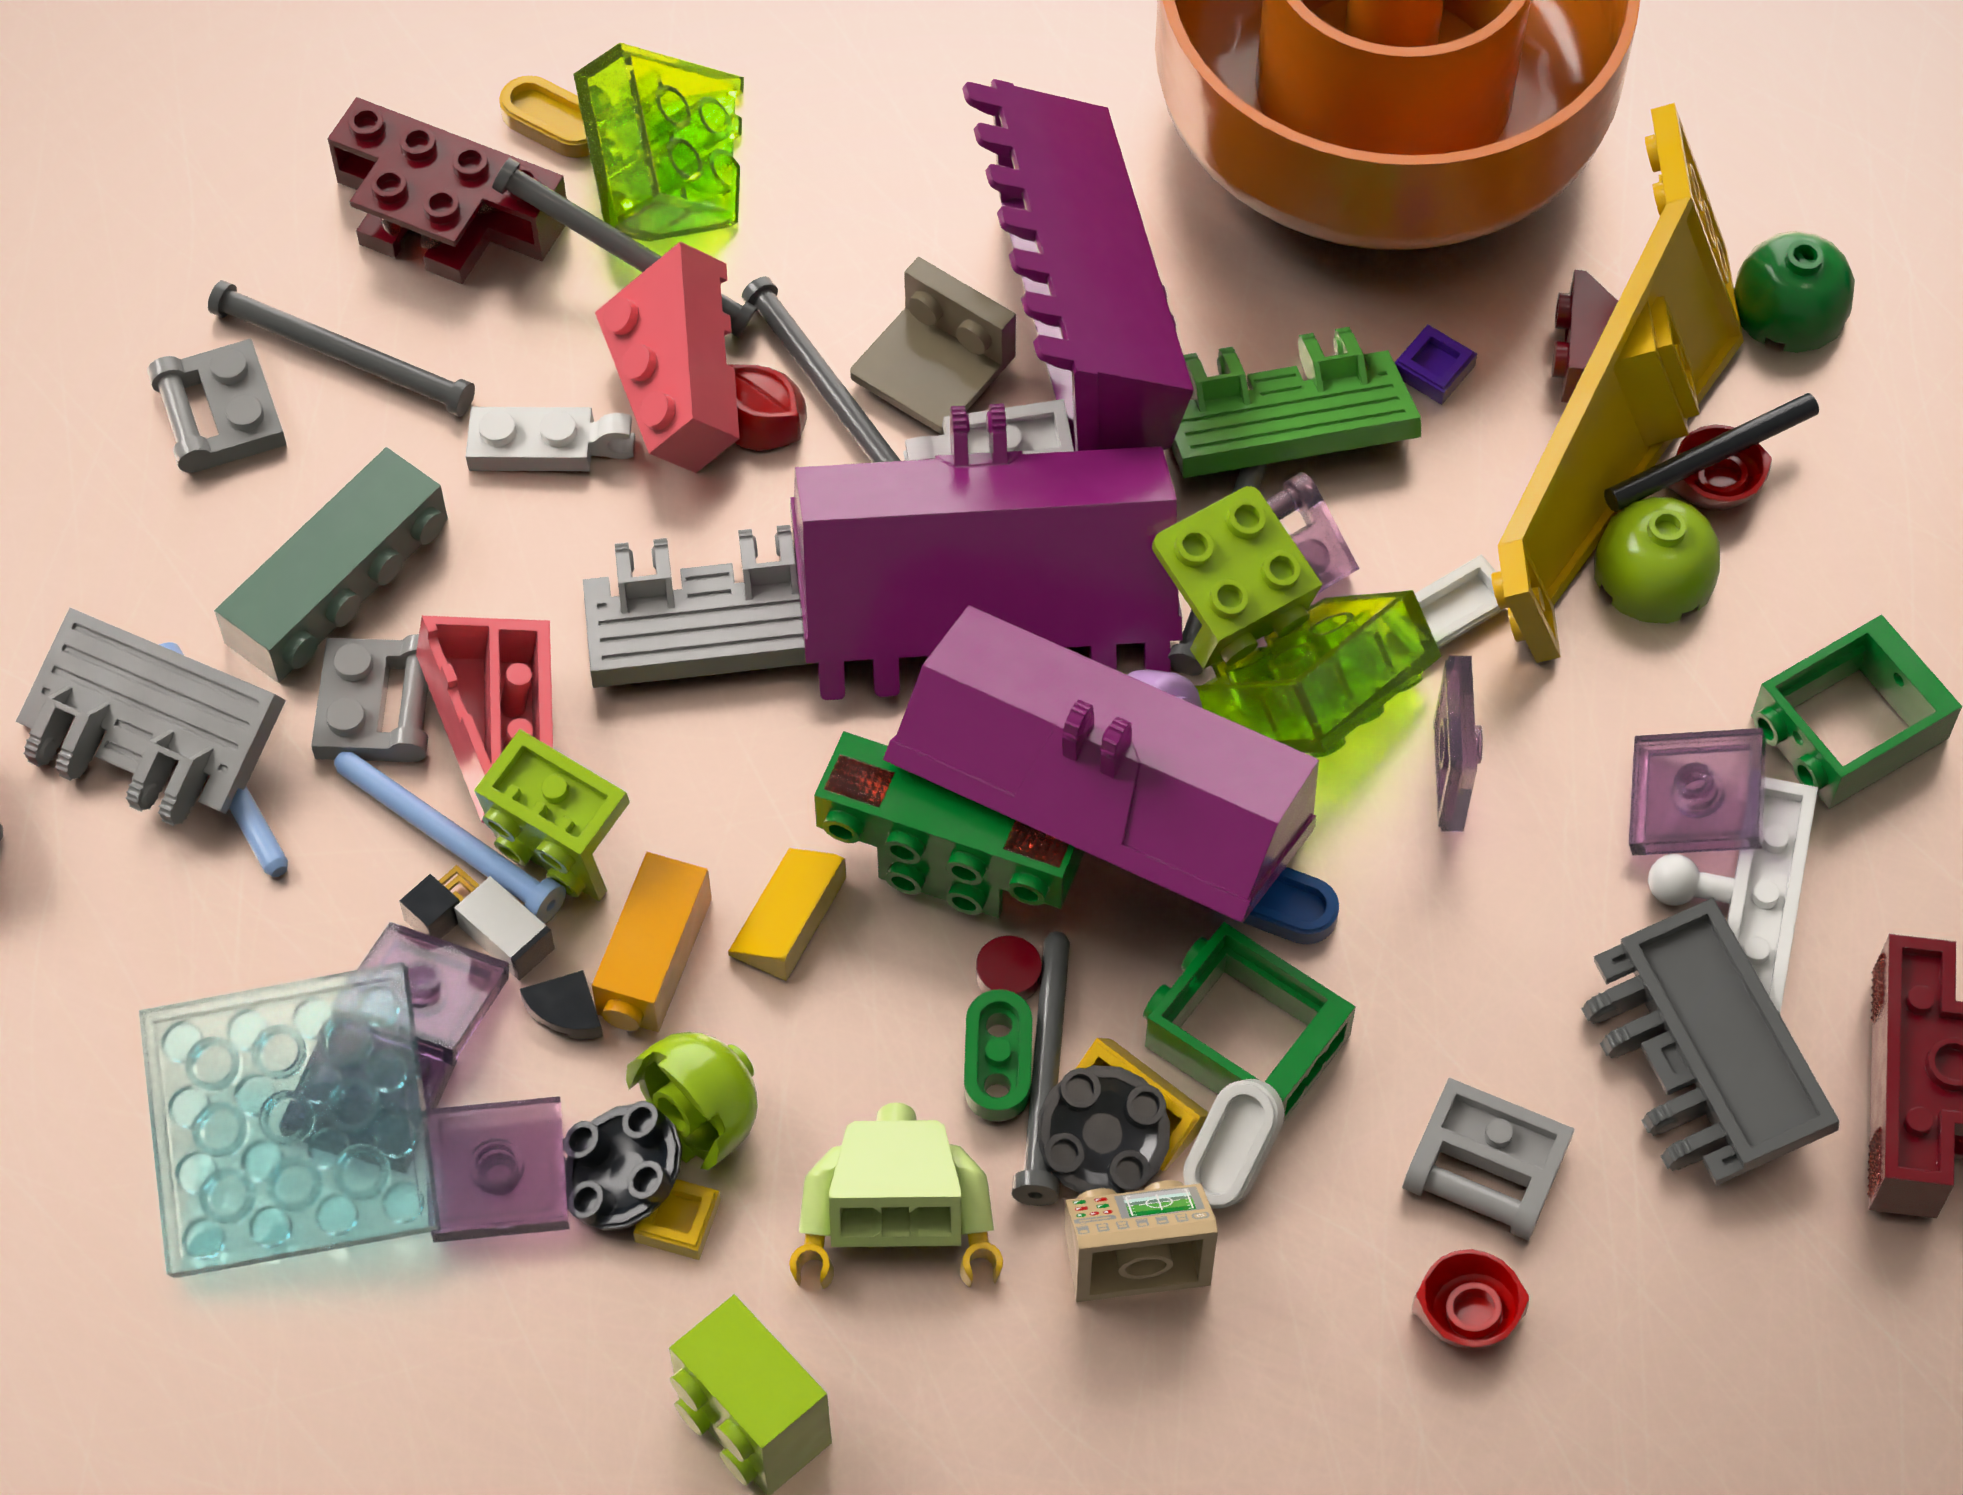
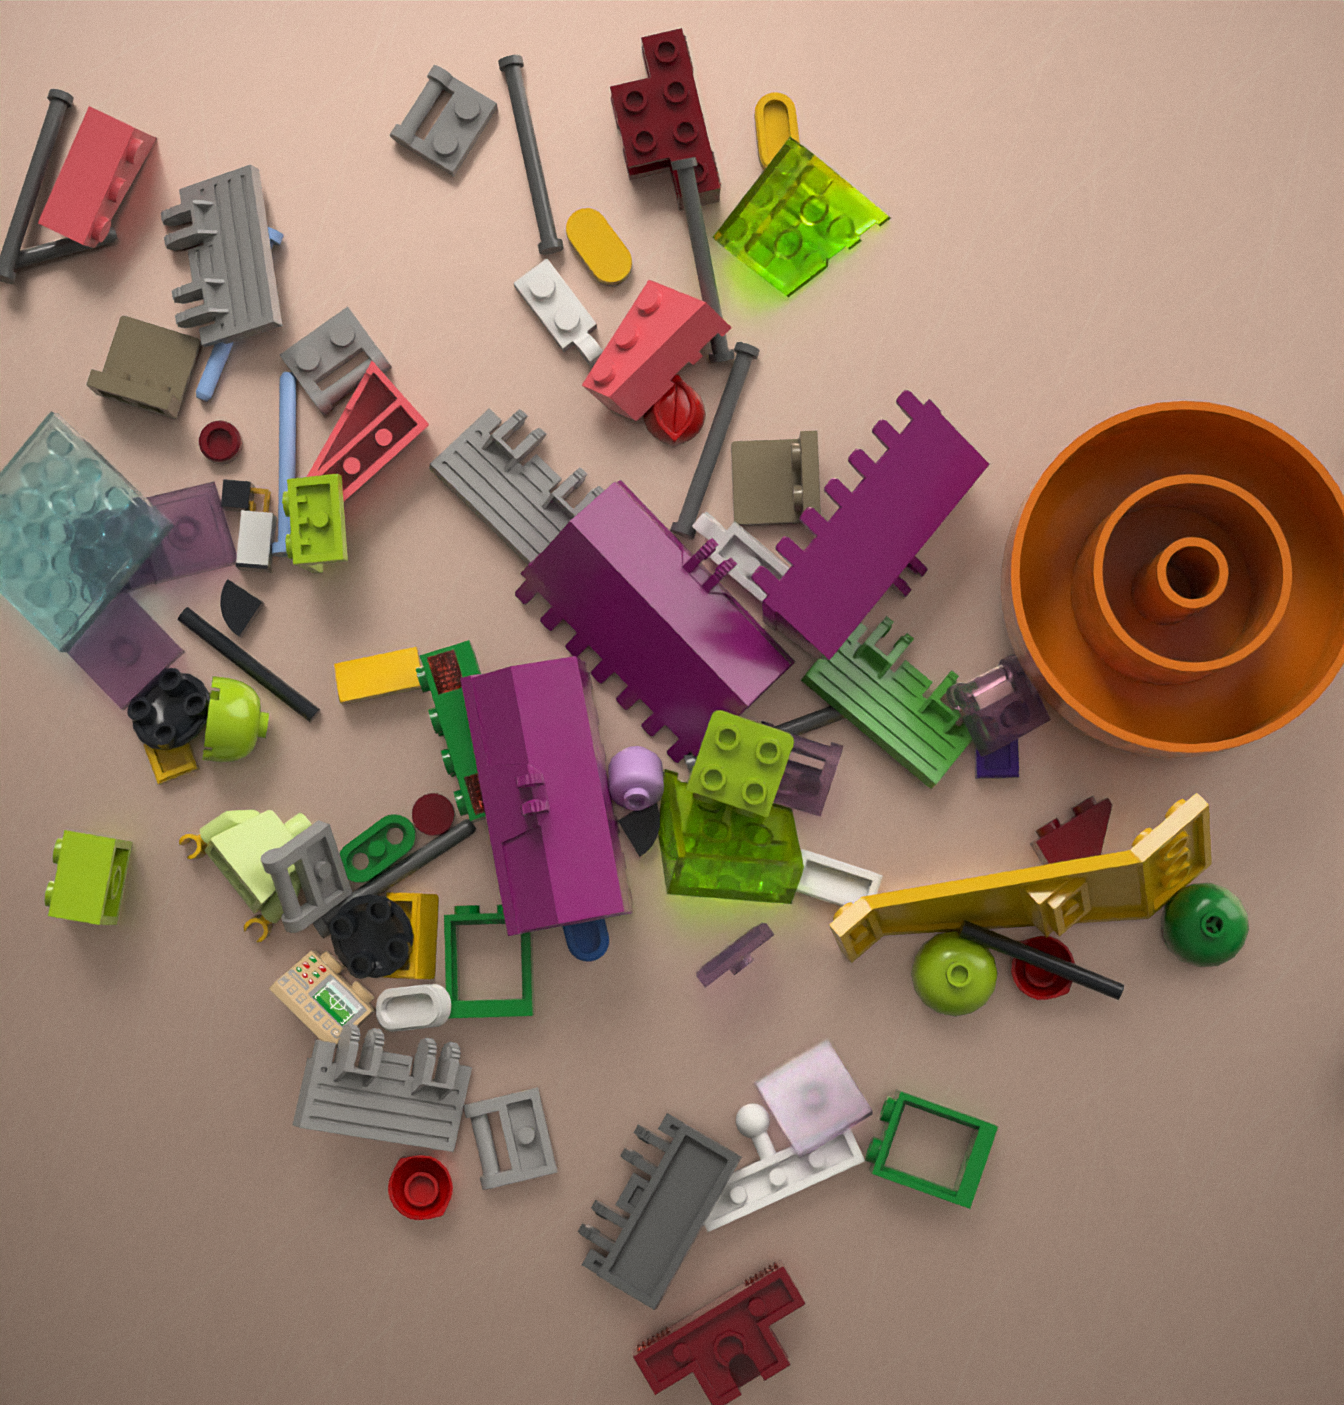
camera: 50 degrees right, 25 degrees up
sand green brick [214,447,448,683] -> none
light orange brick [591,851,712,1033] -> none
none -> dark tan bracket [86,316,201,419]
none -> black bar [177,607,321,723]
none -> dark red tile [199,420,243,464]
none -> light grey plate [261,820,352,933]
none -> light grey hinge [293,1023,472,1152]
none -> yellow tile [566,208,632,286]
none -> plate [946,654,1051,757]

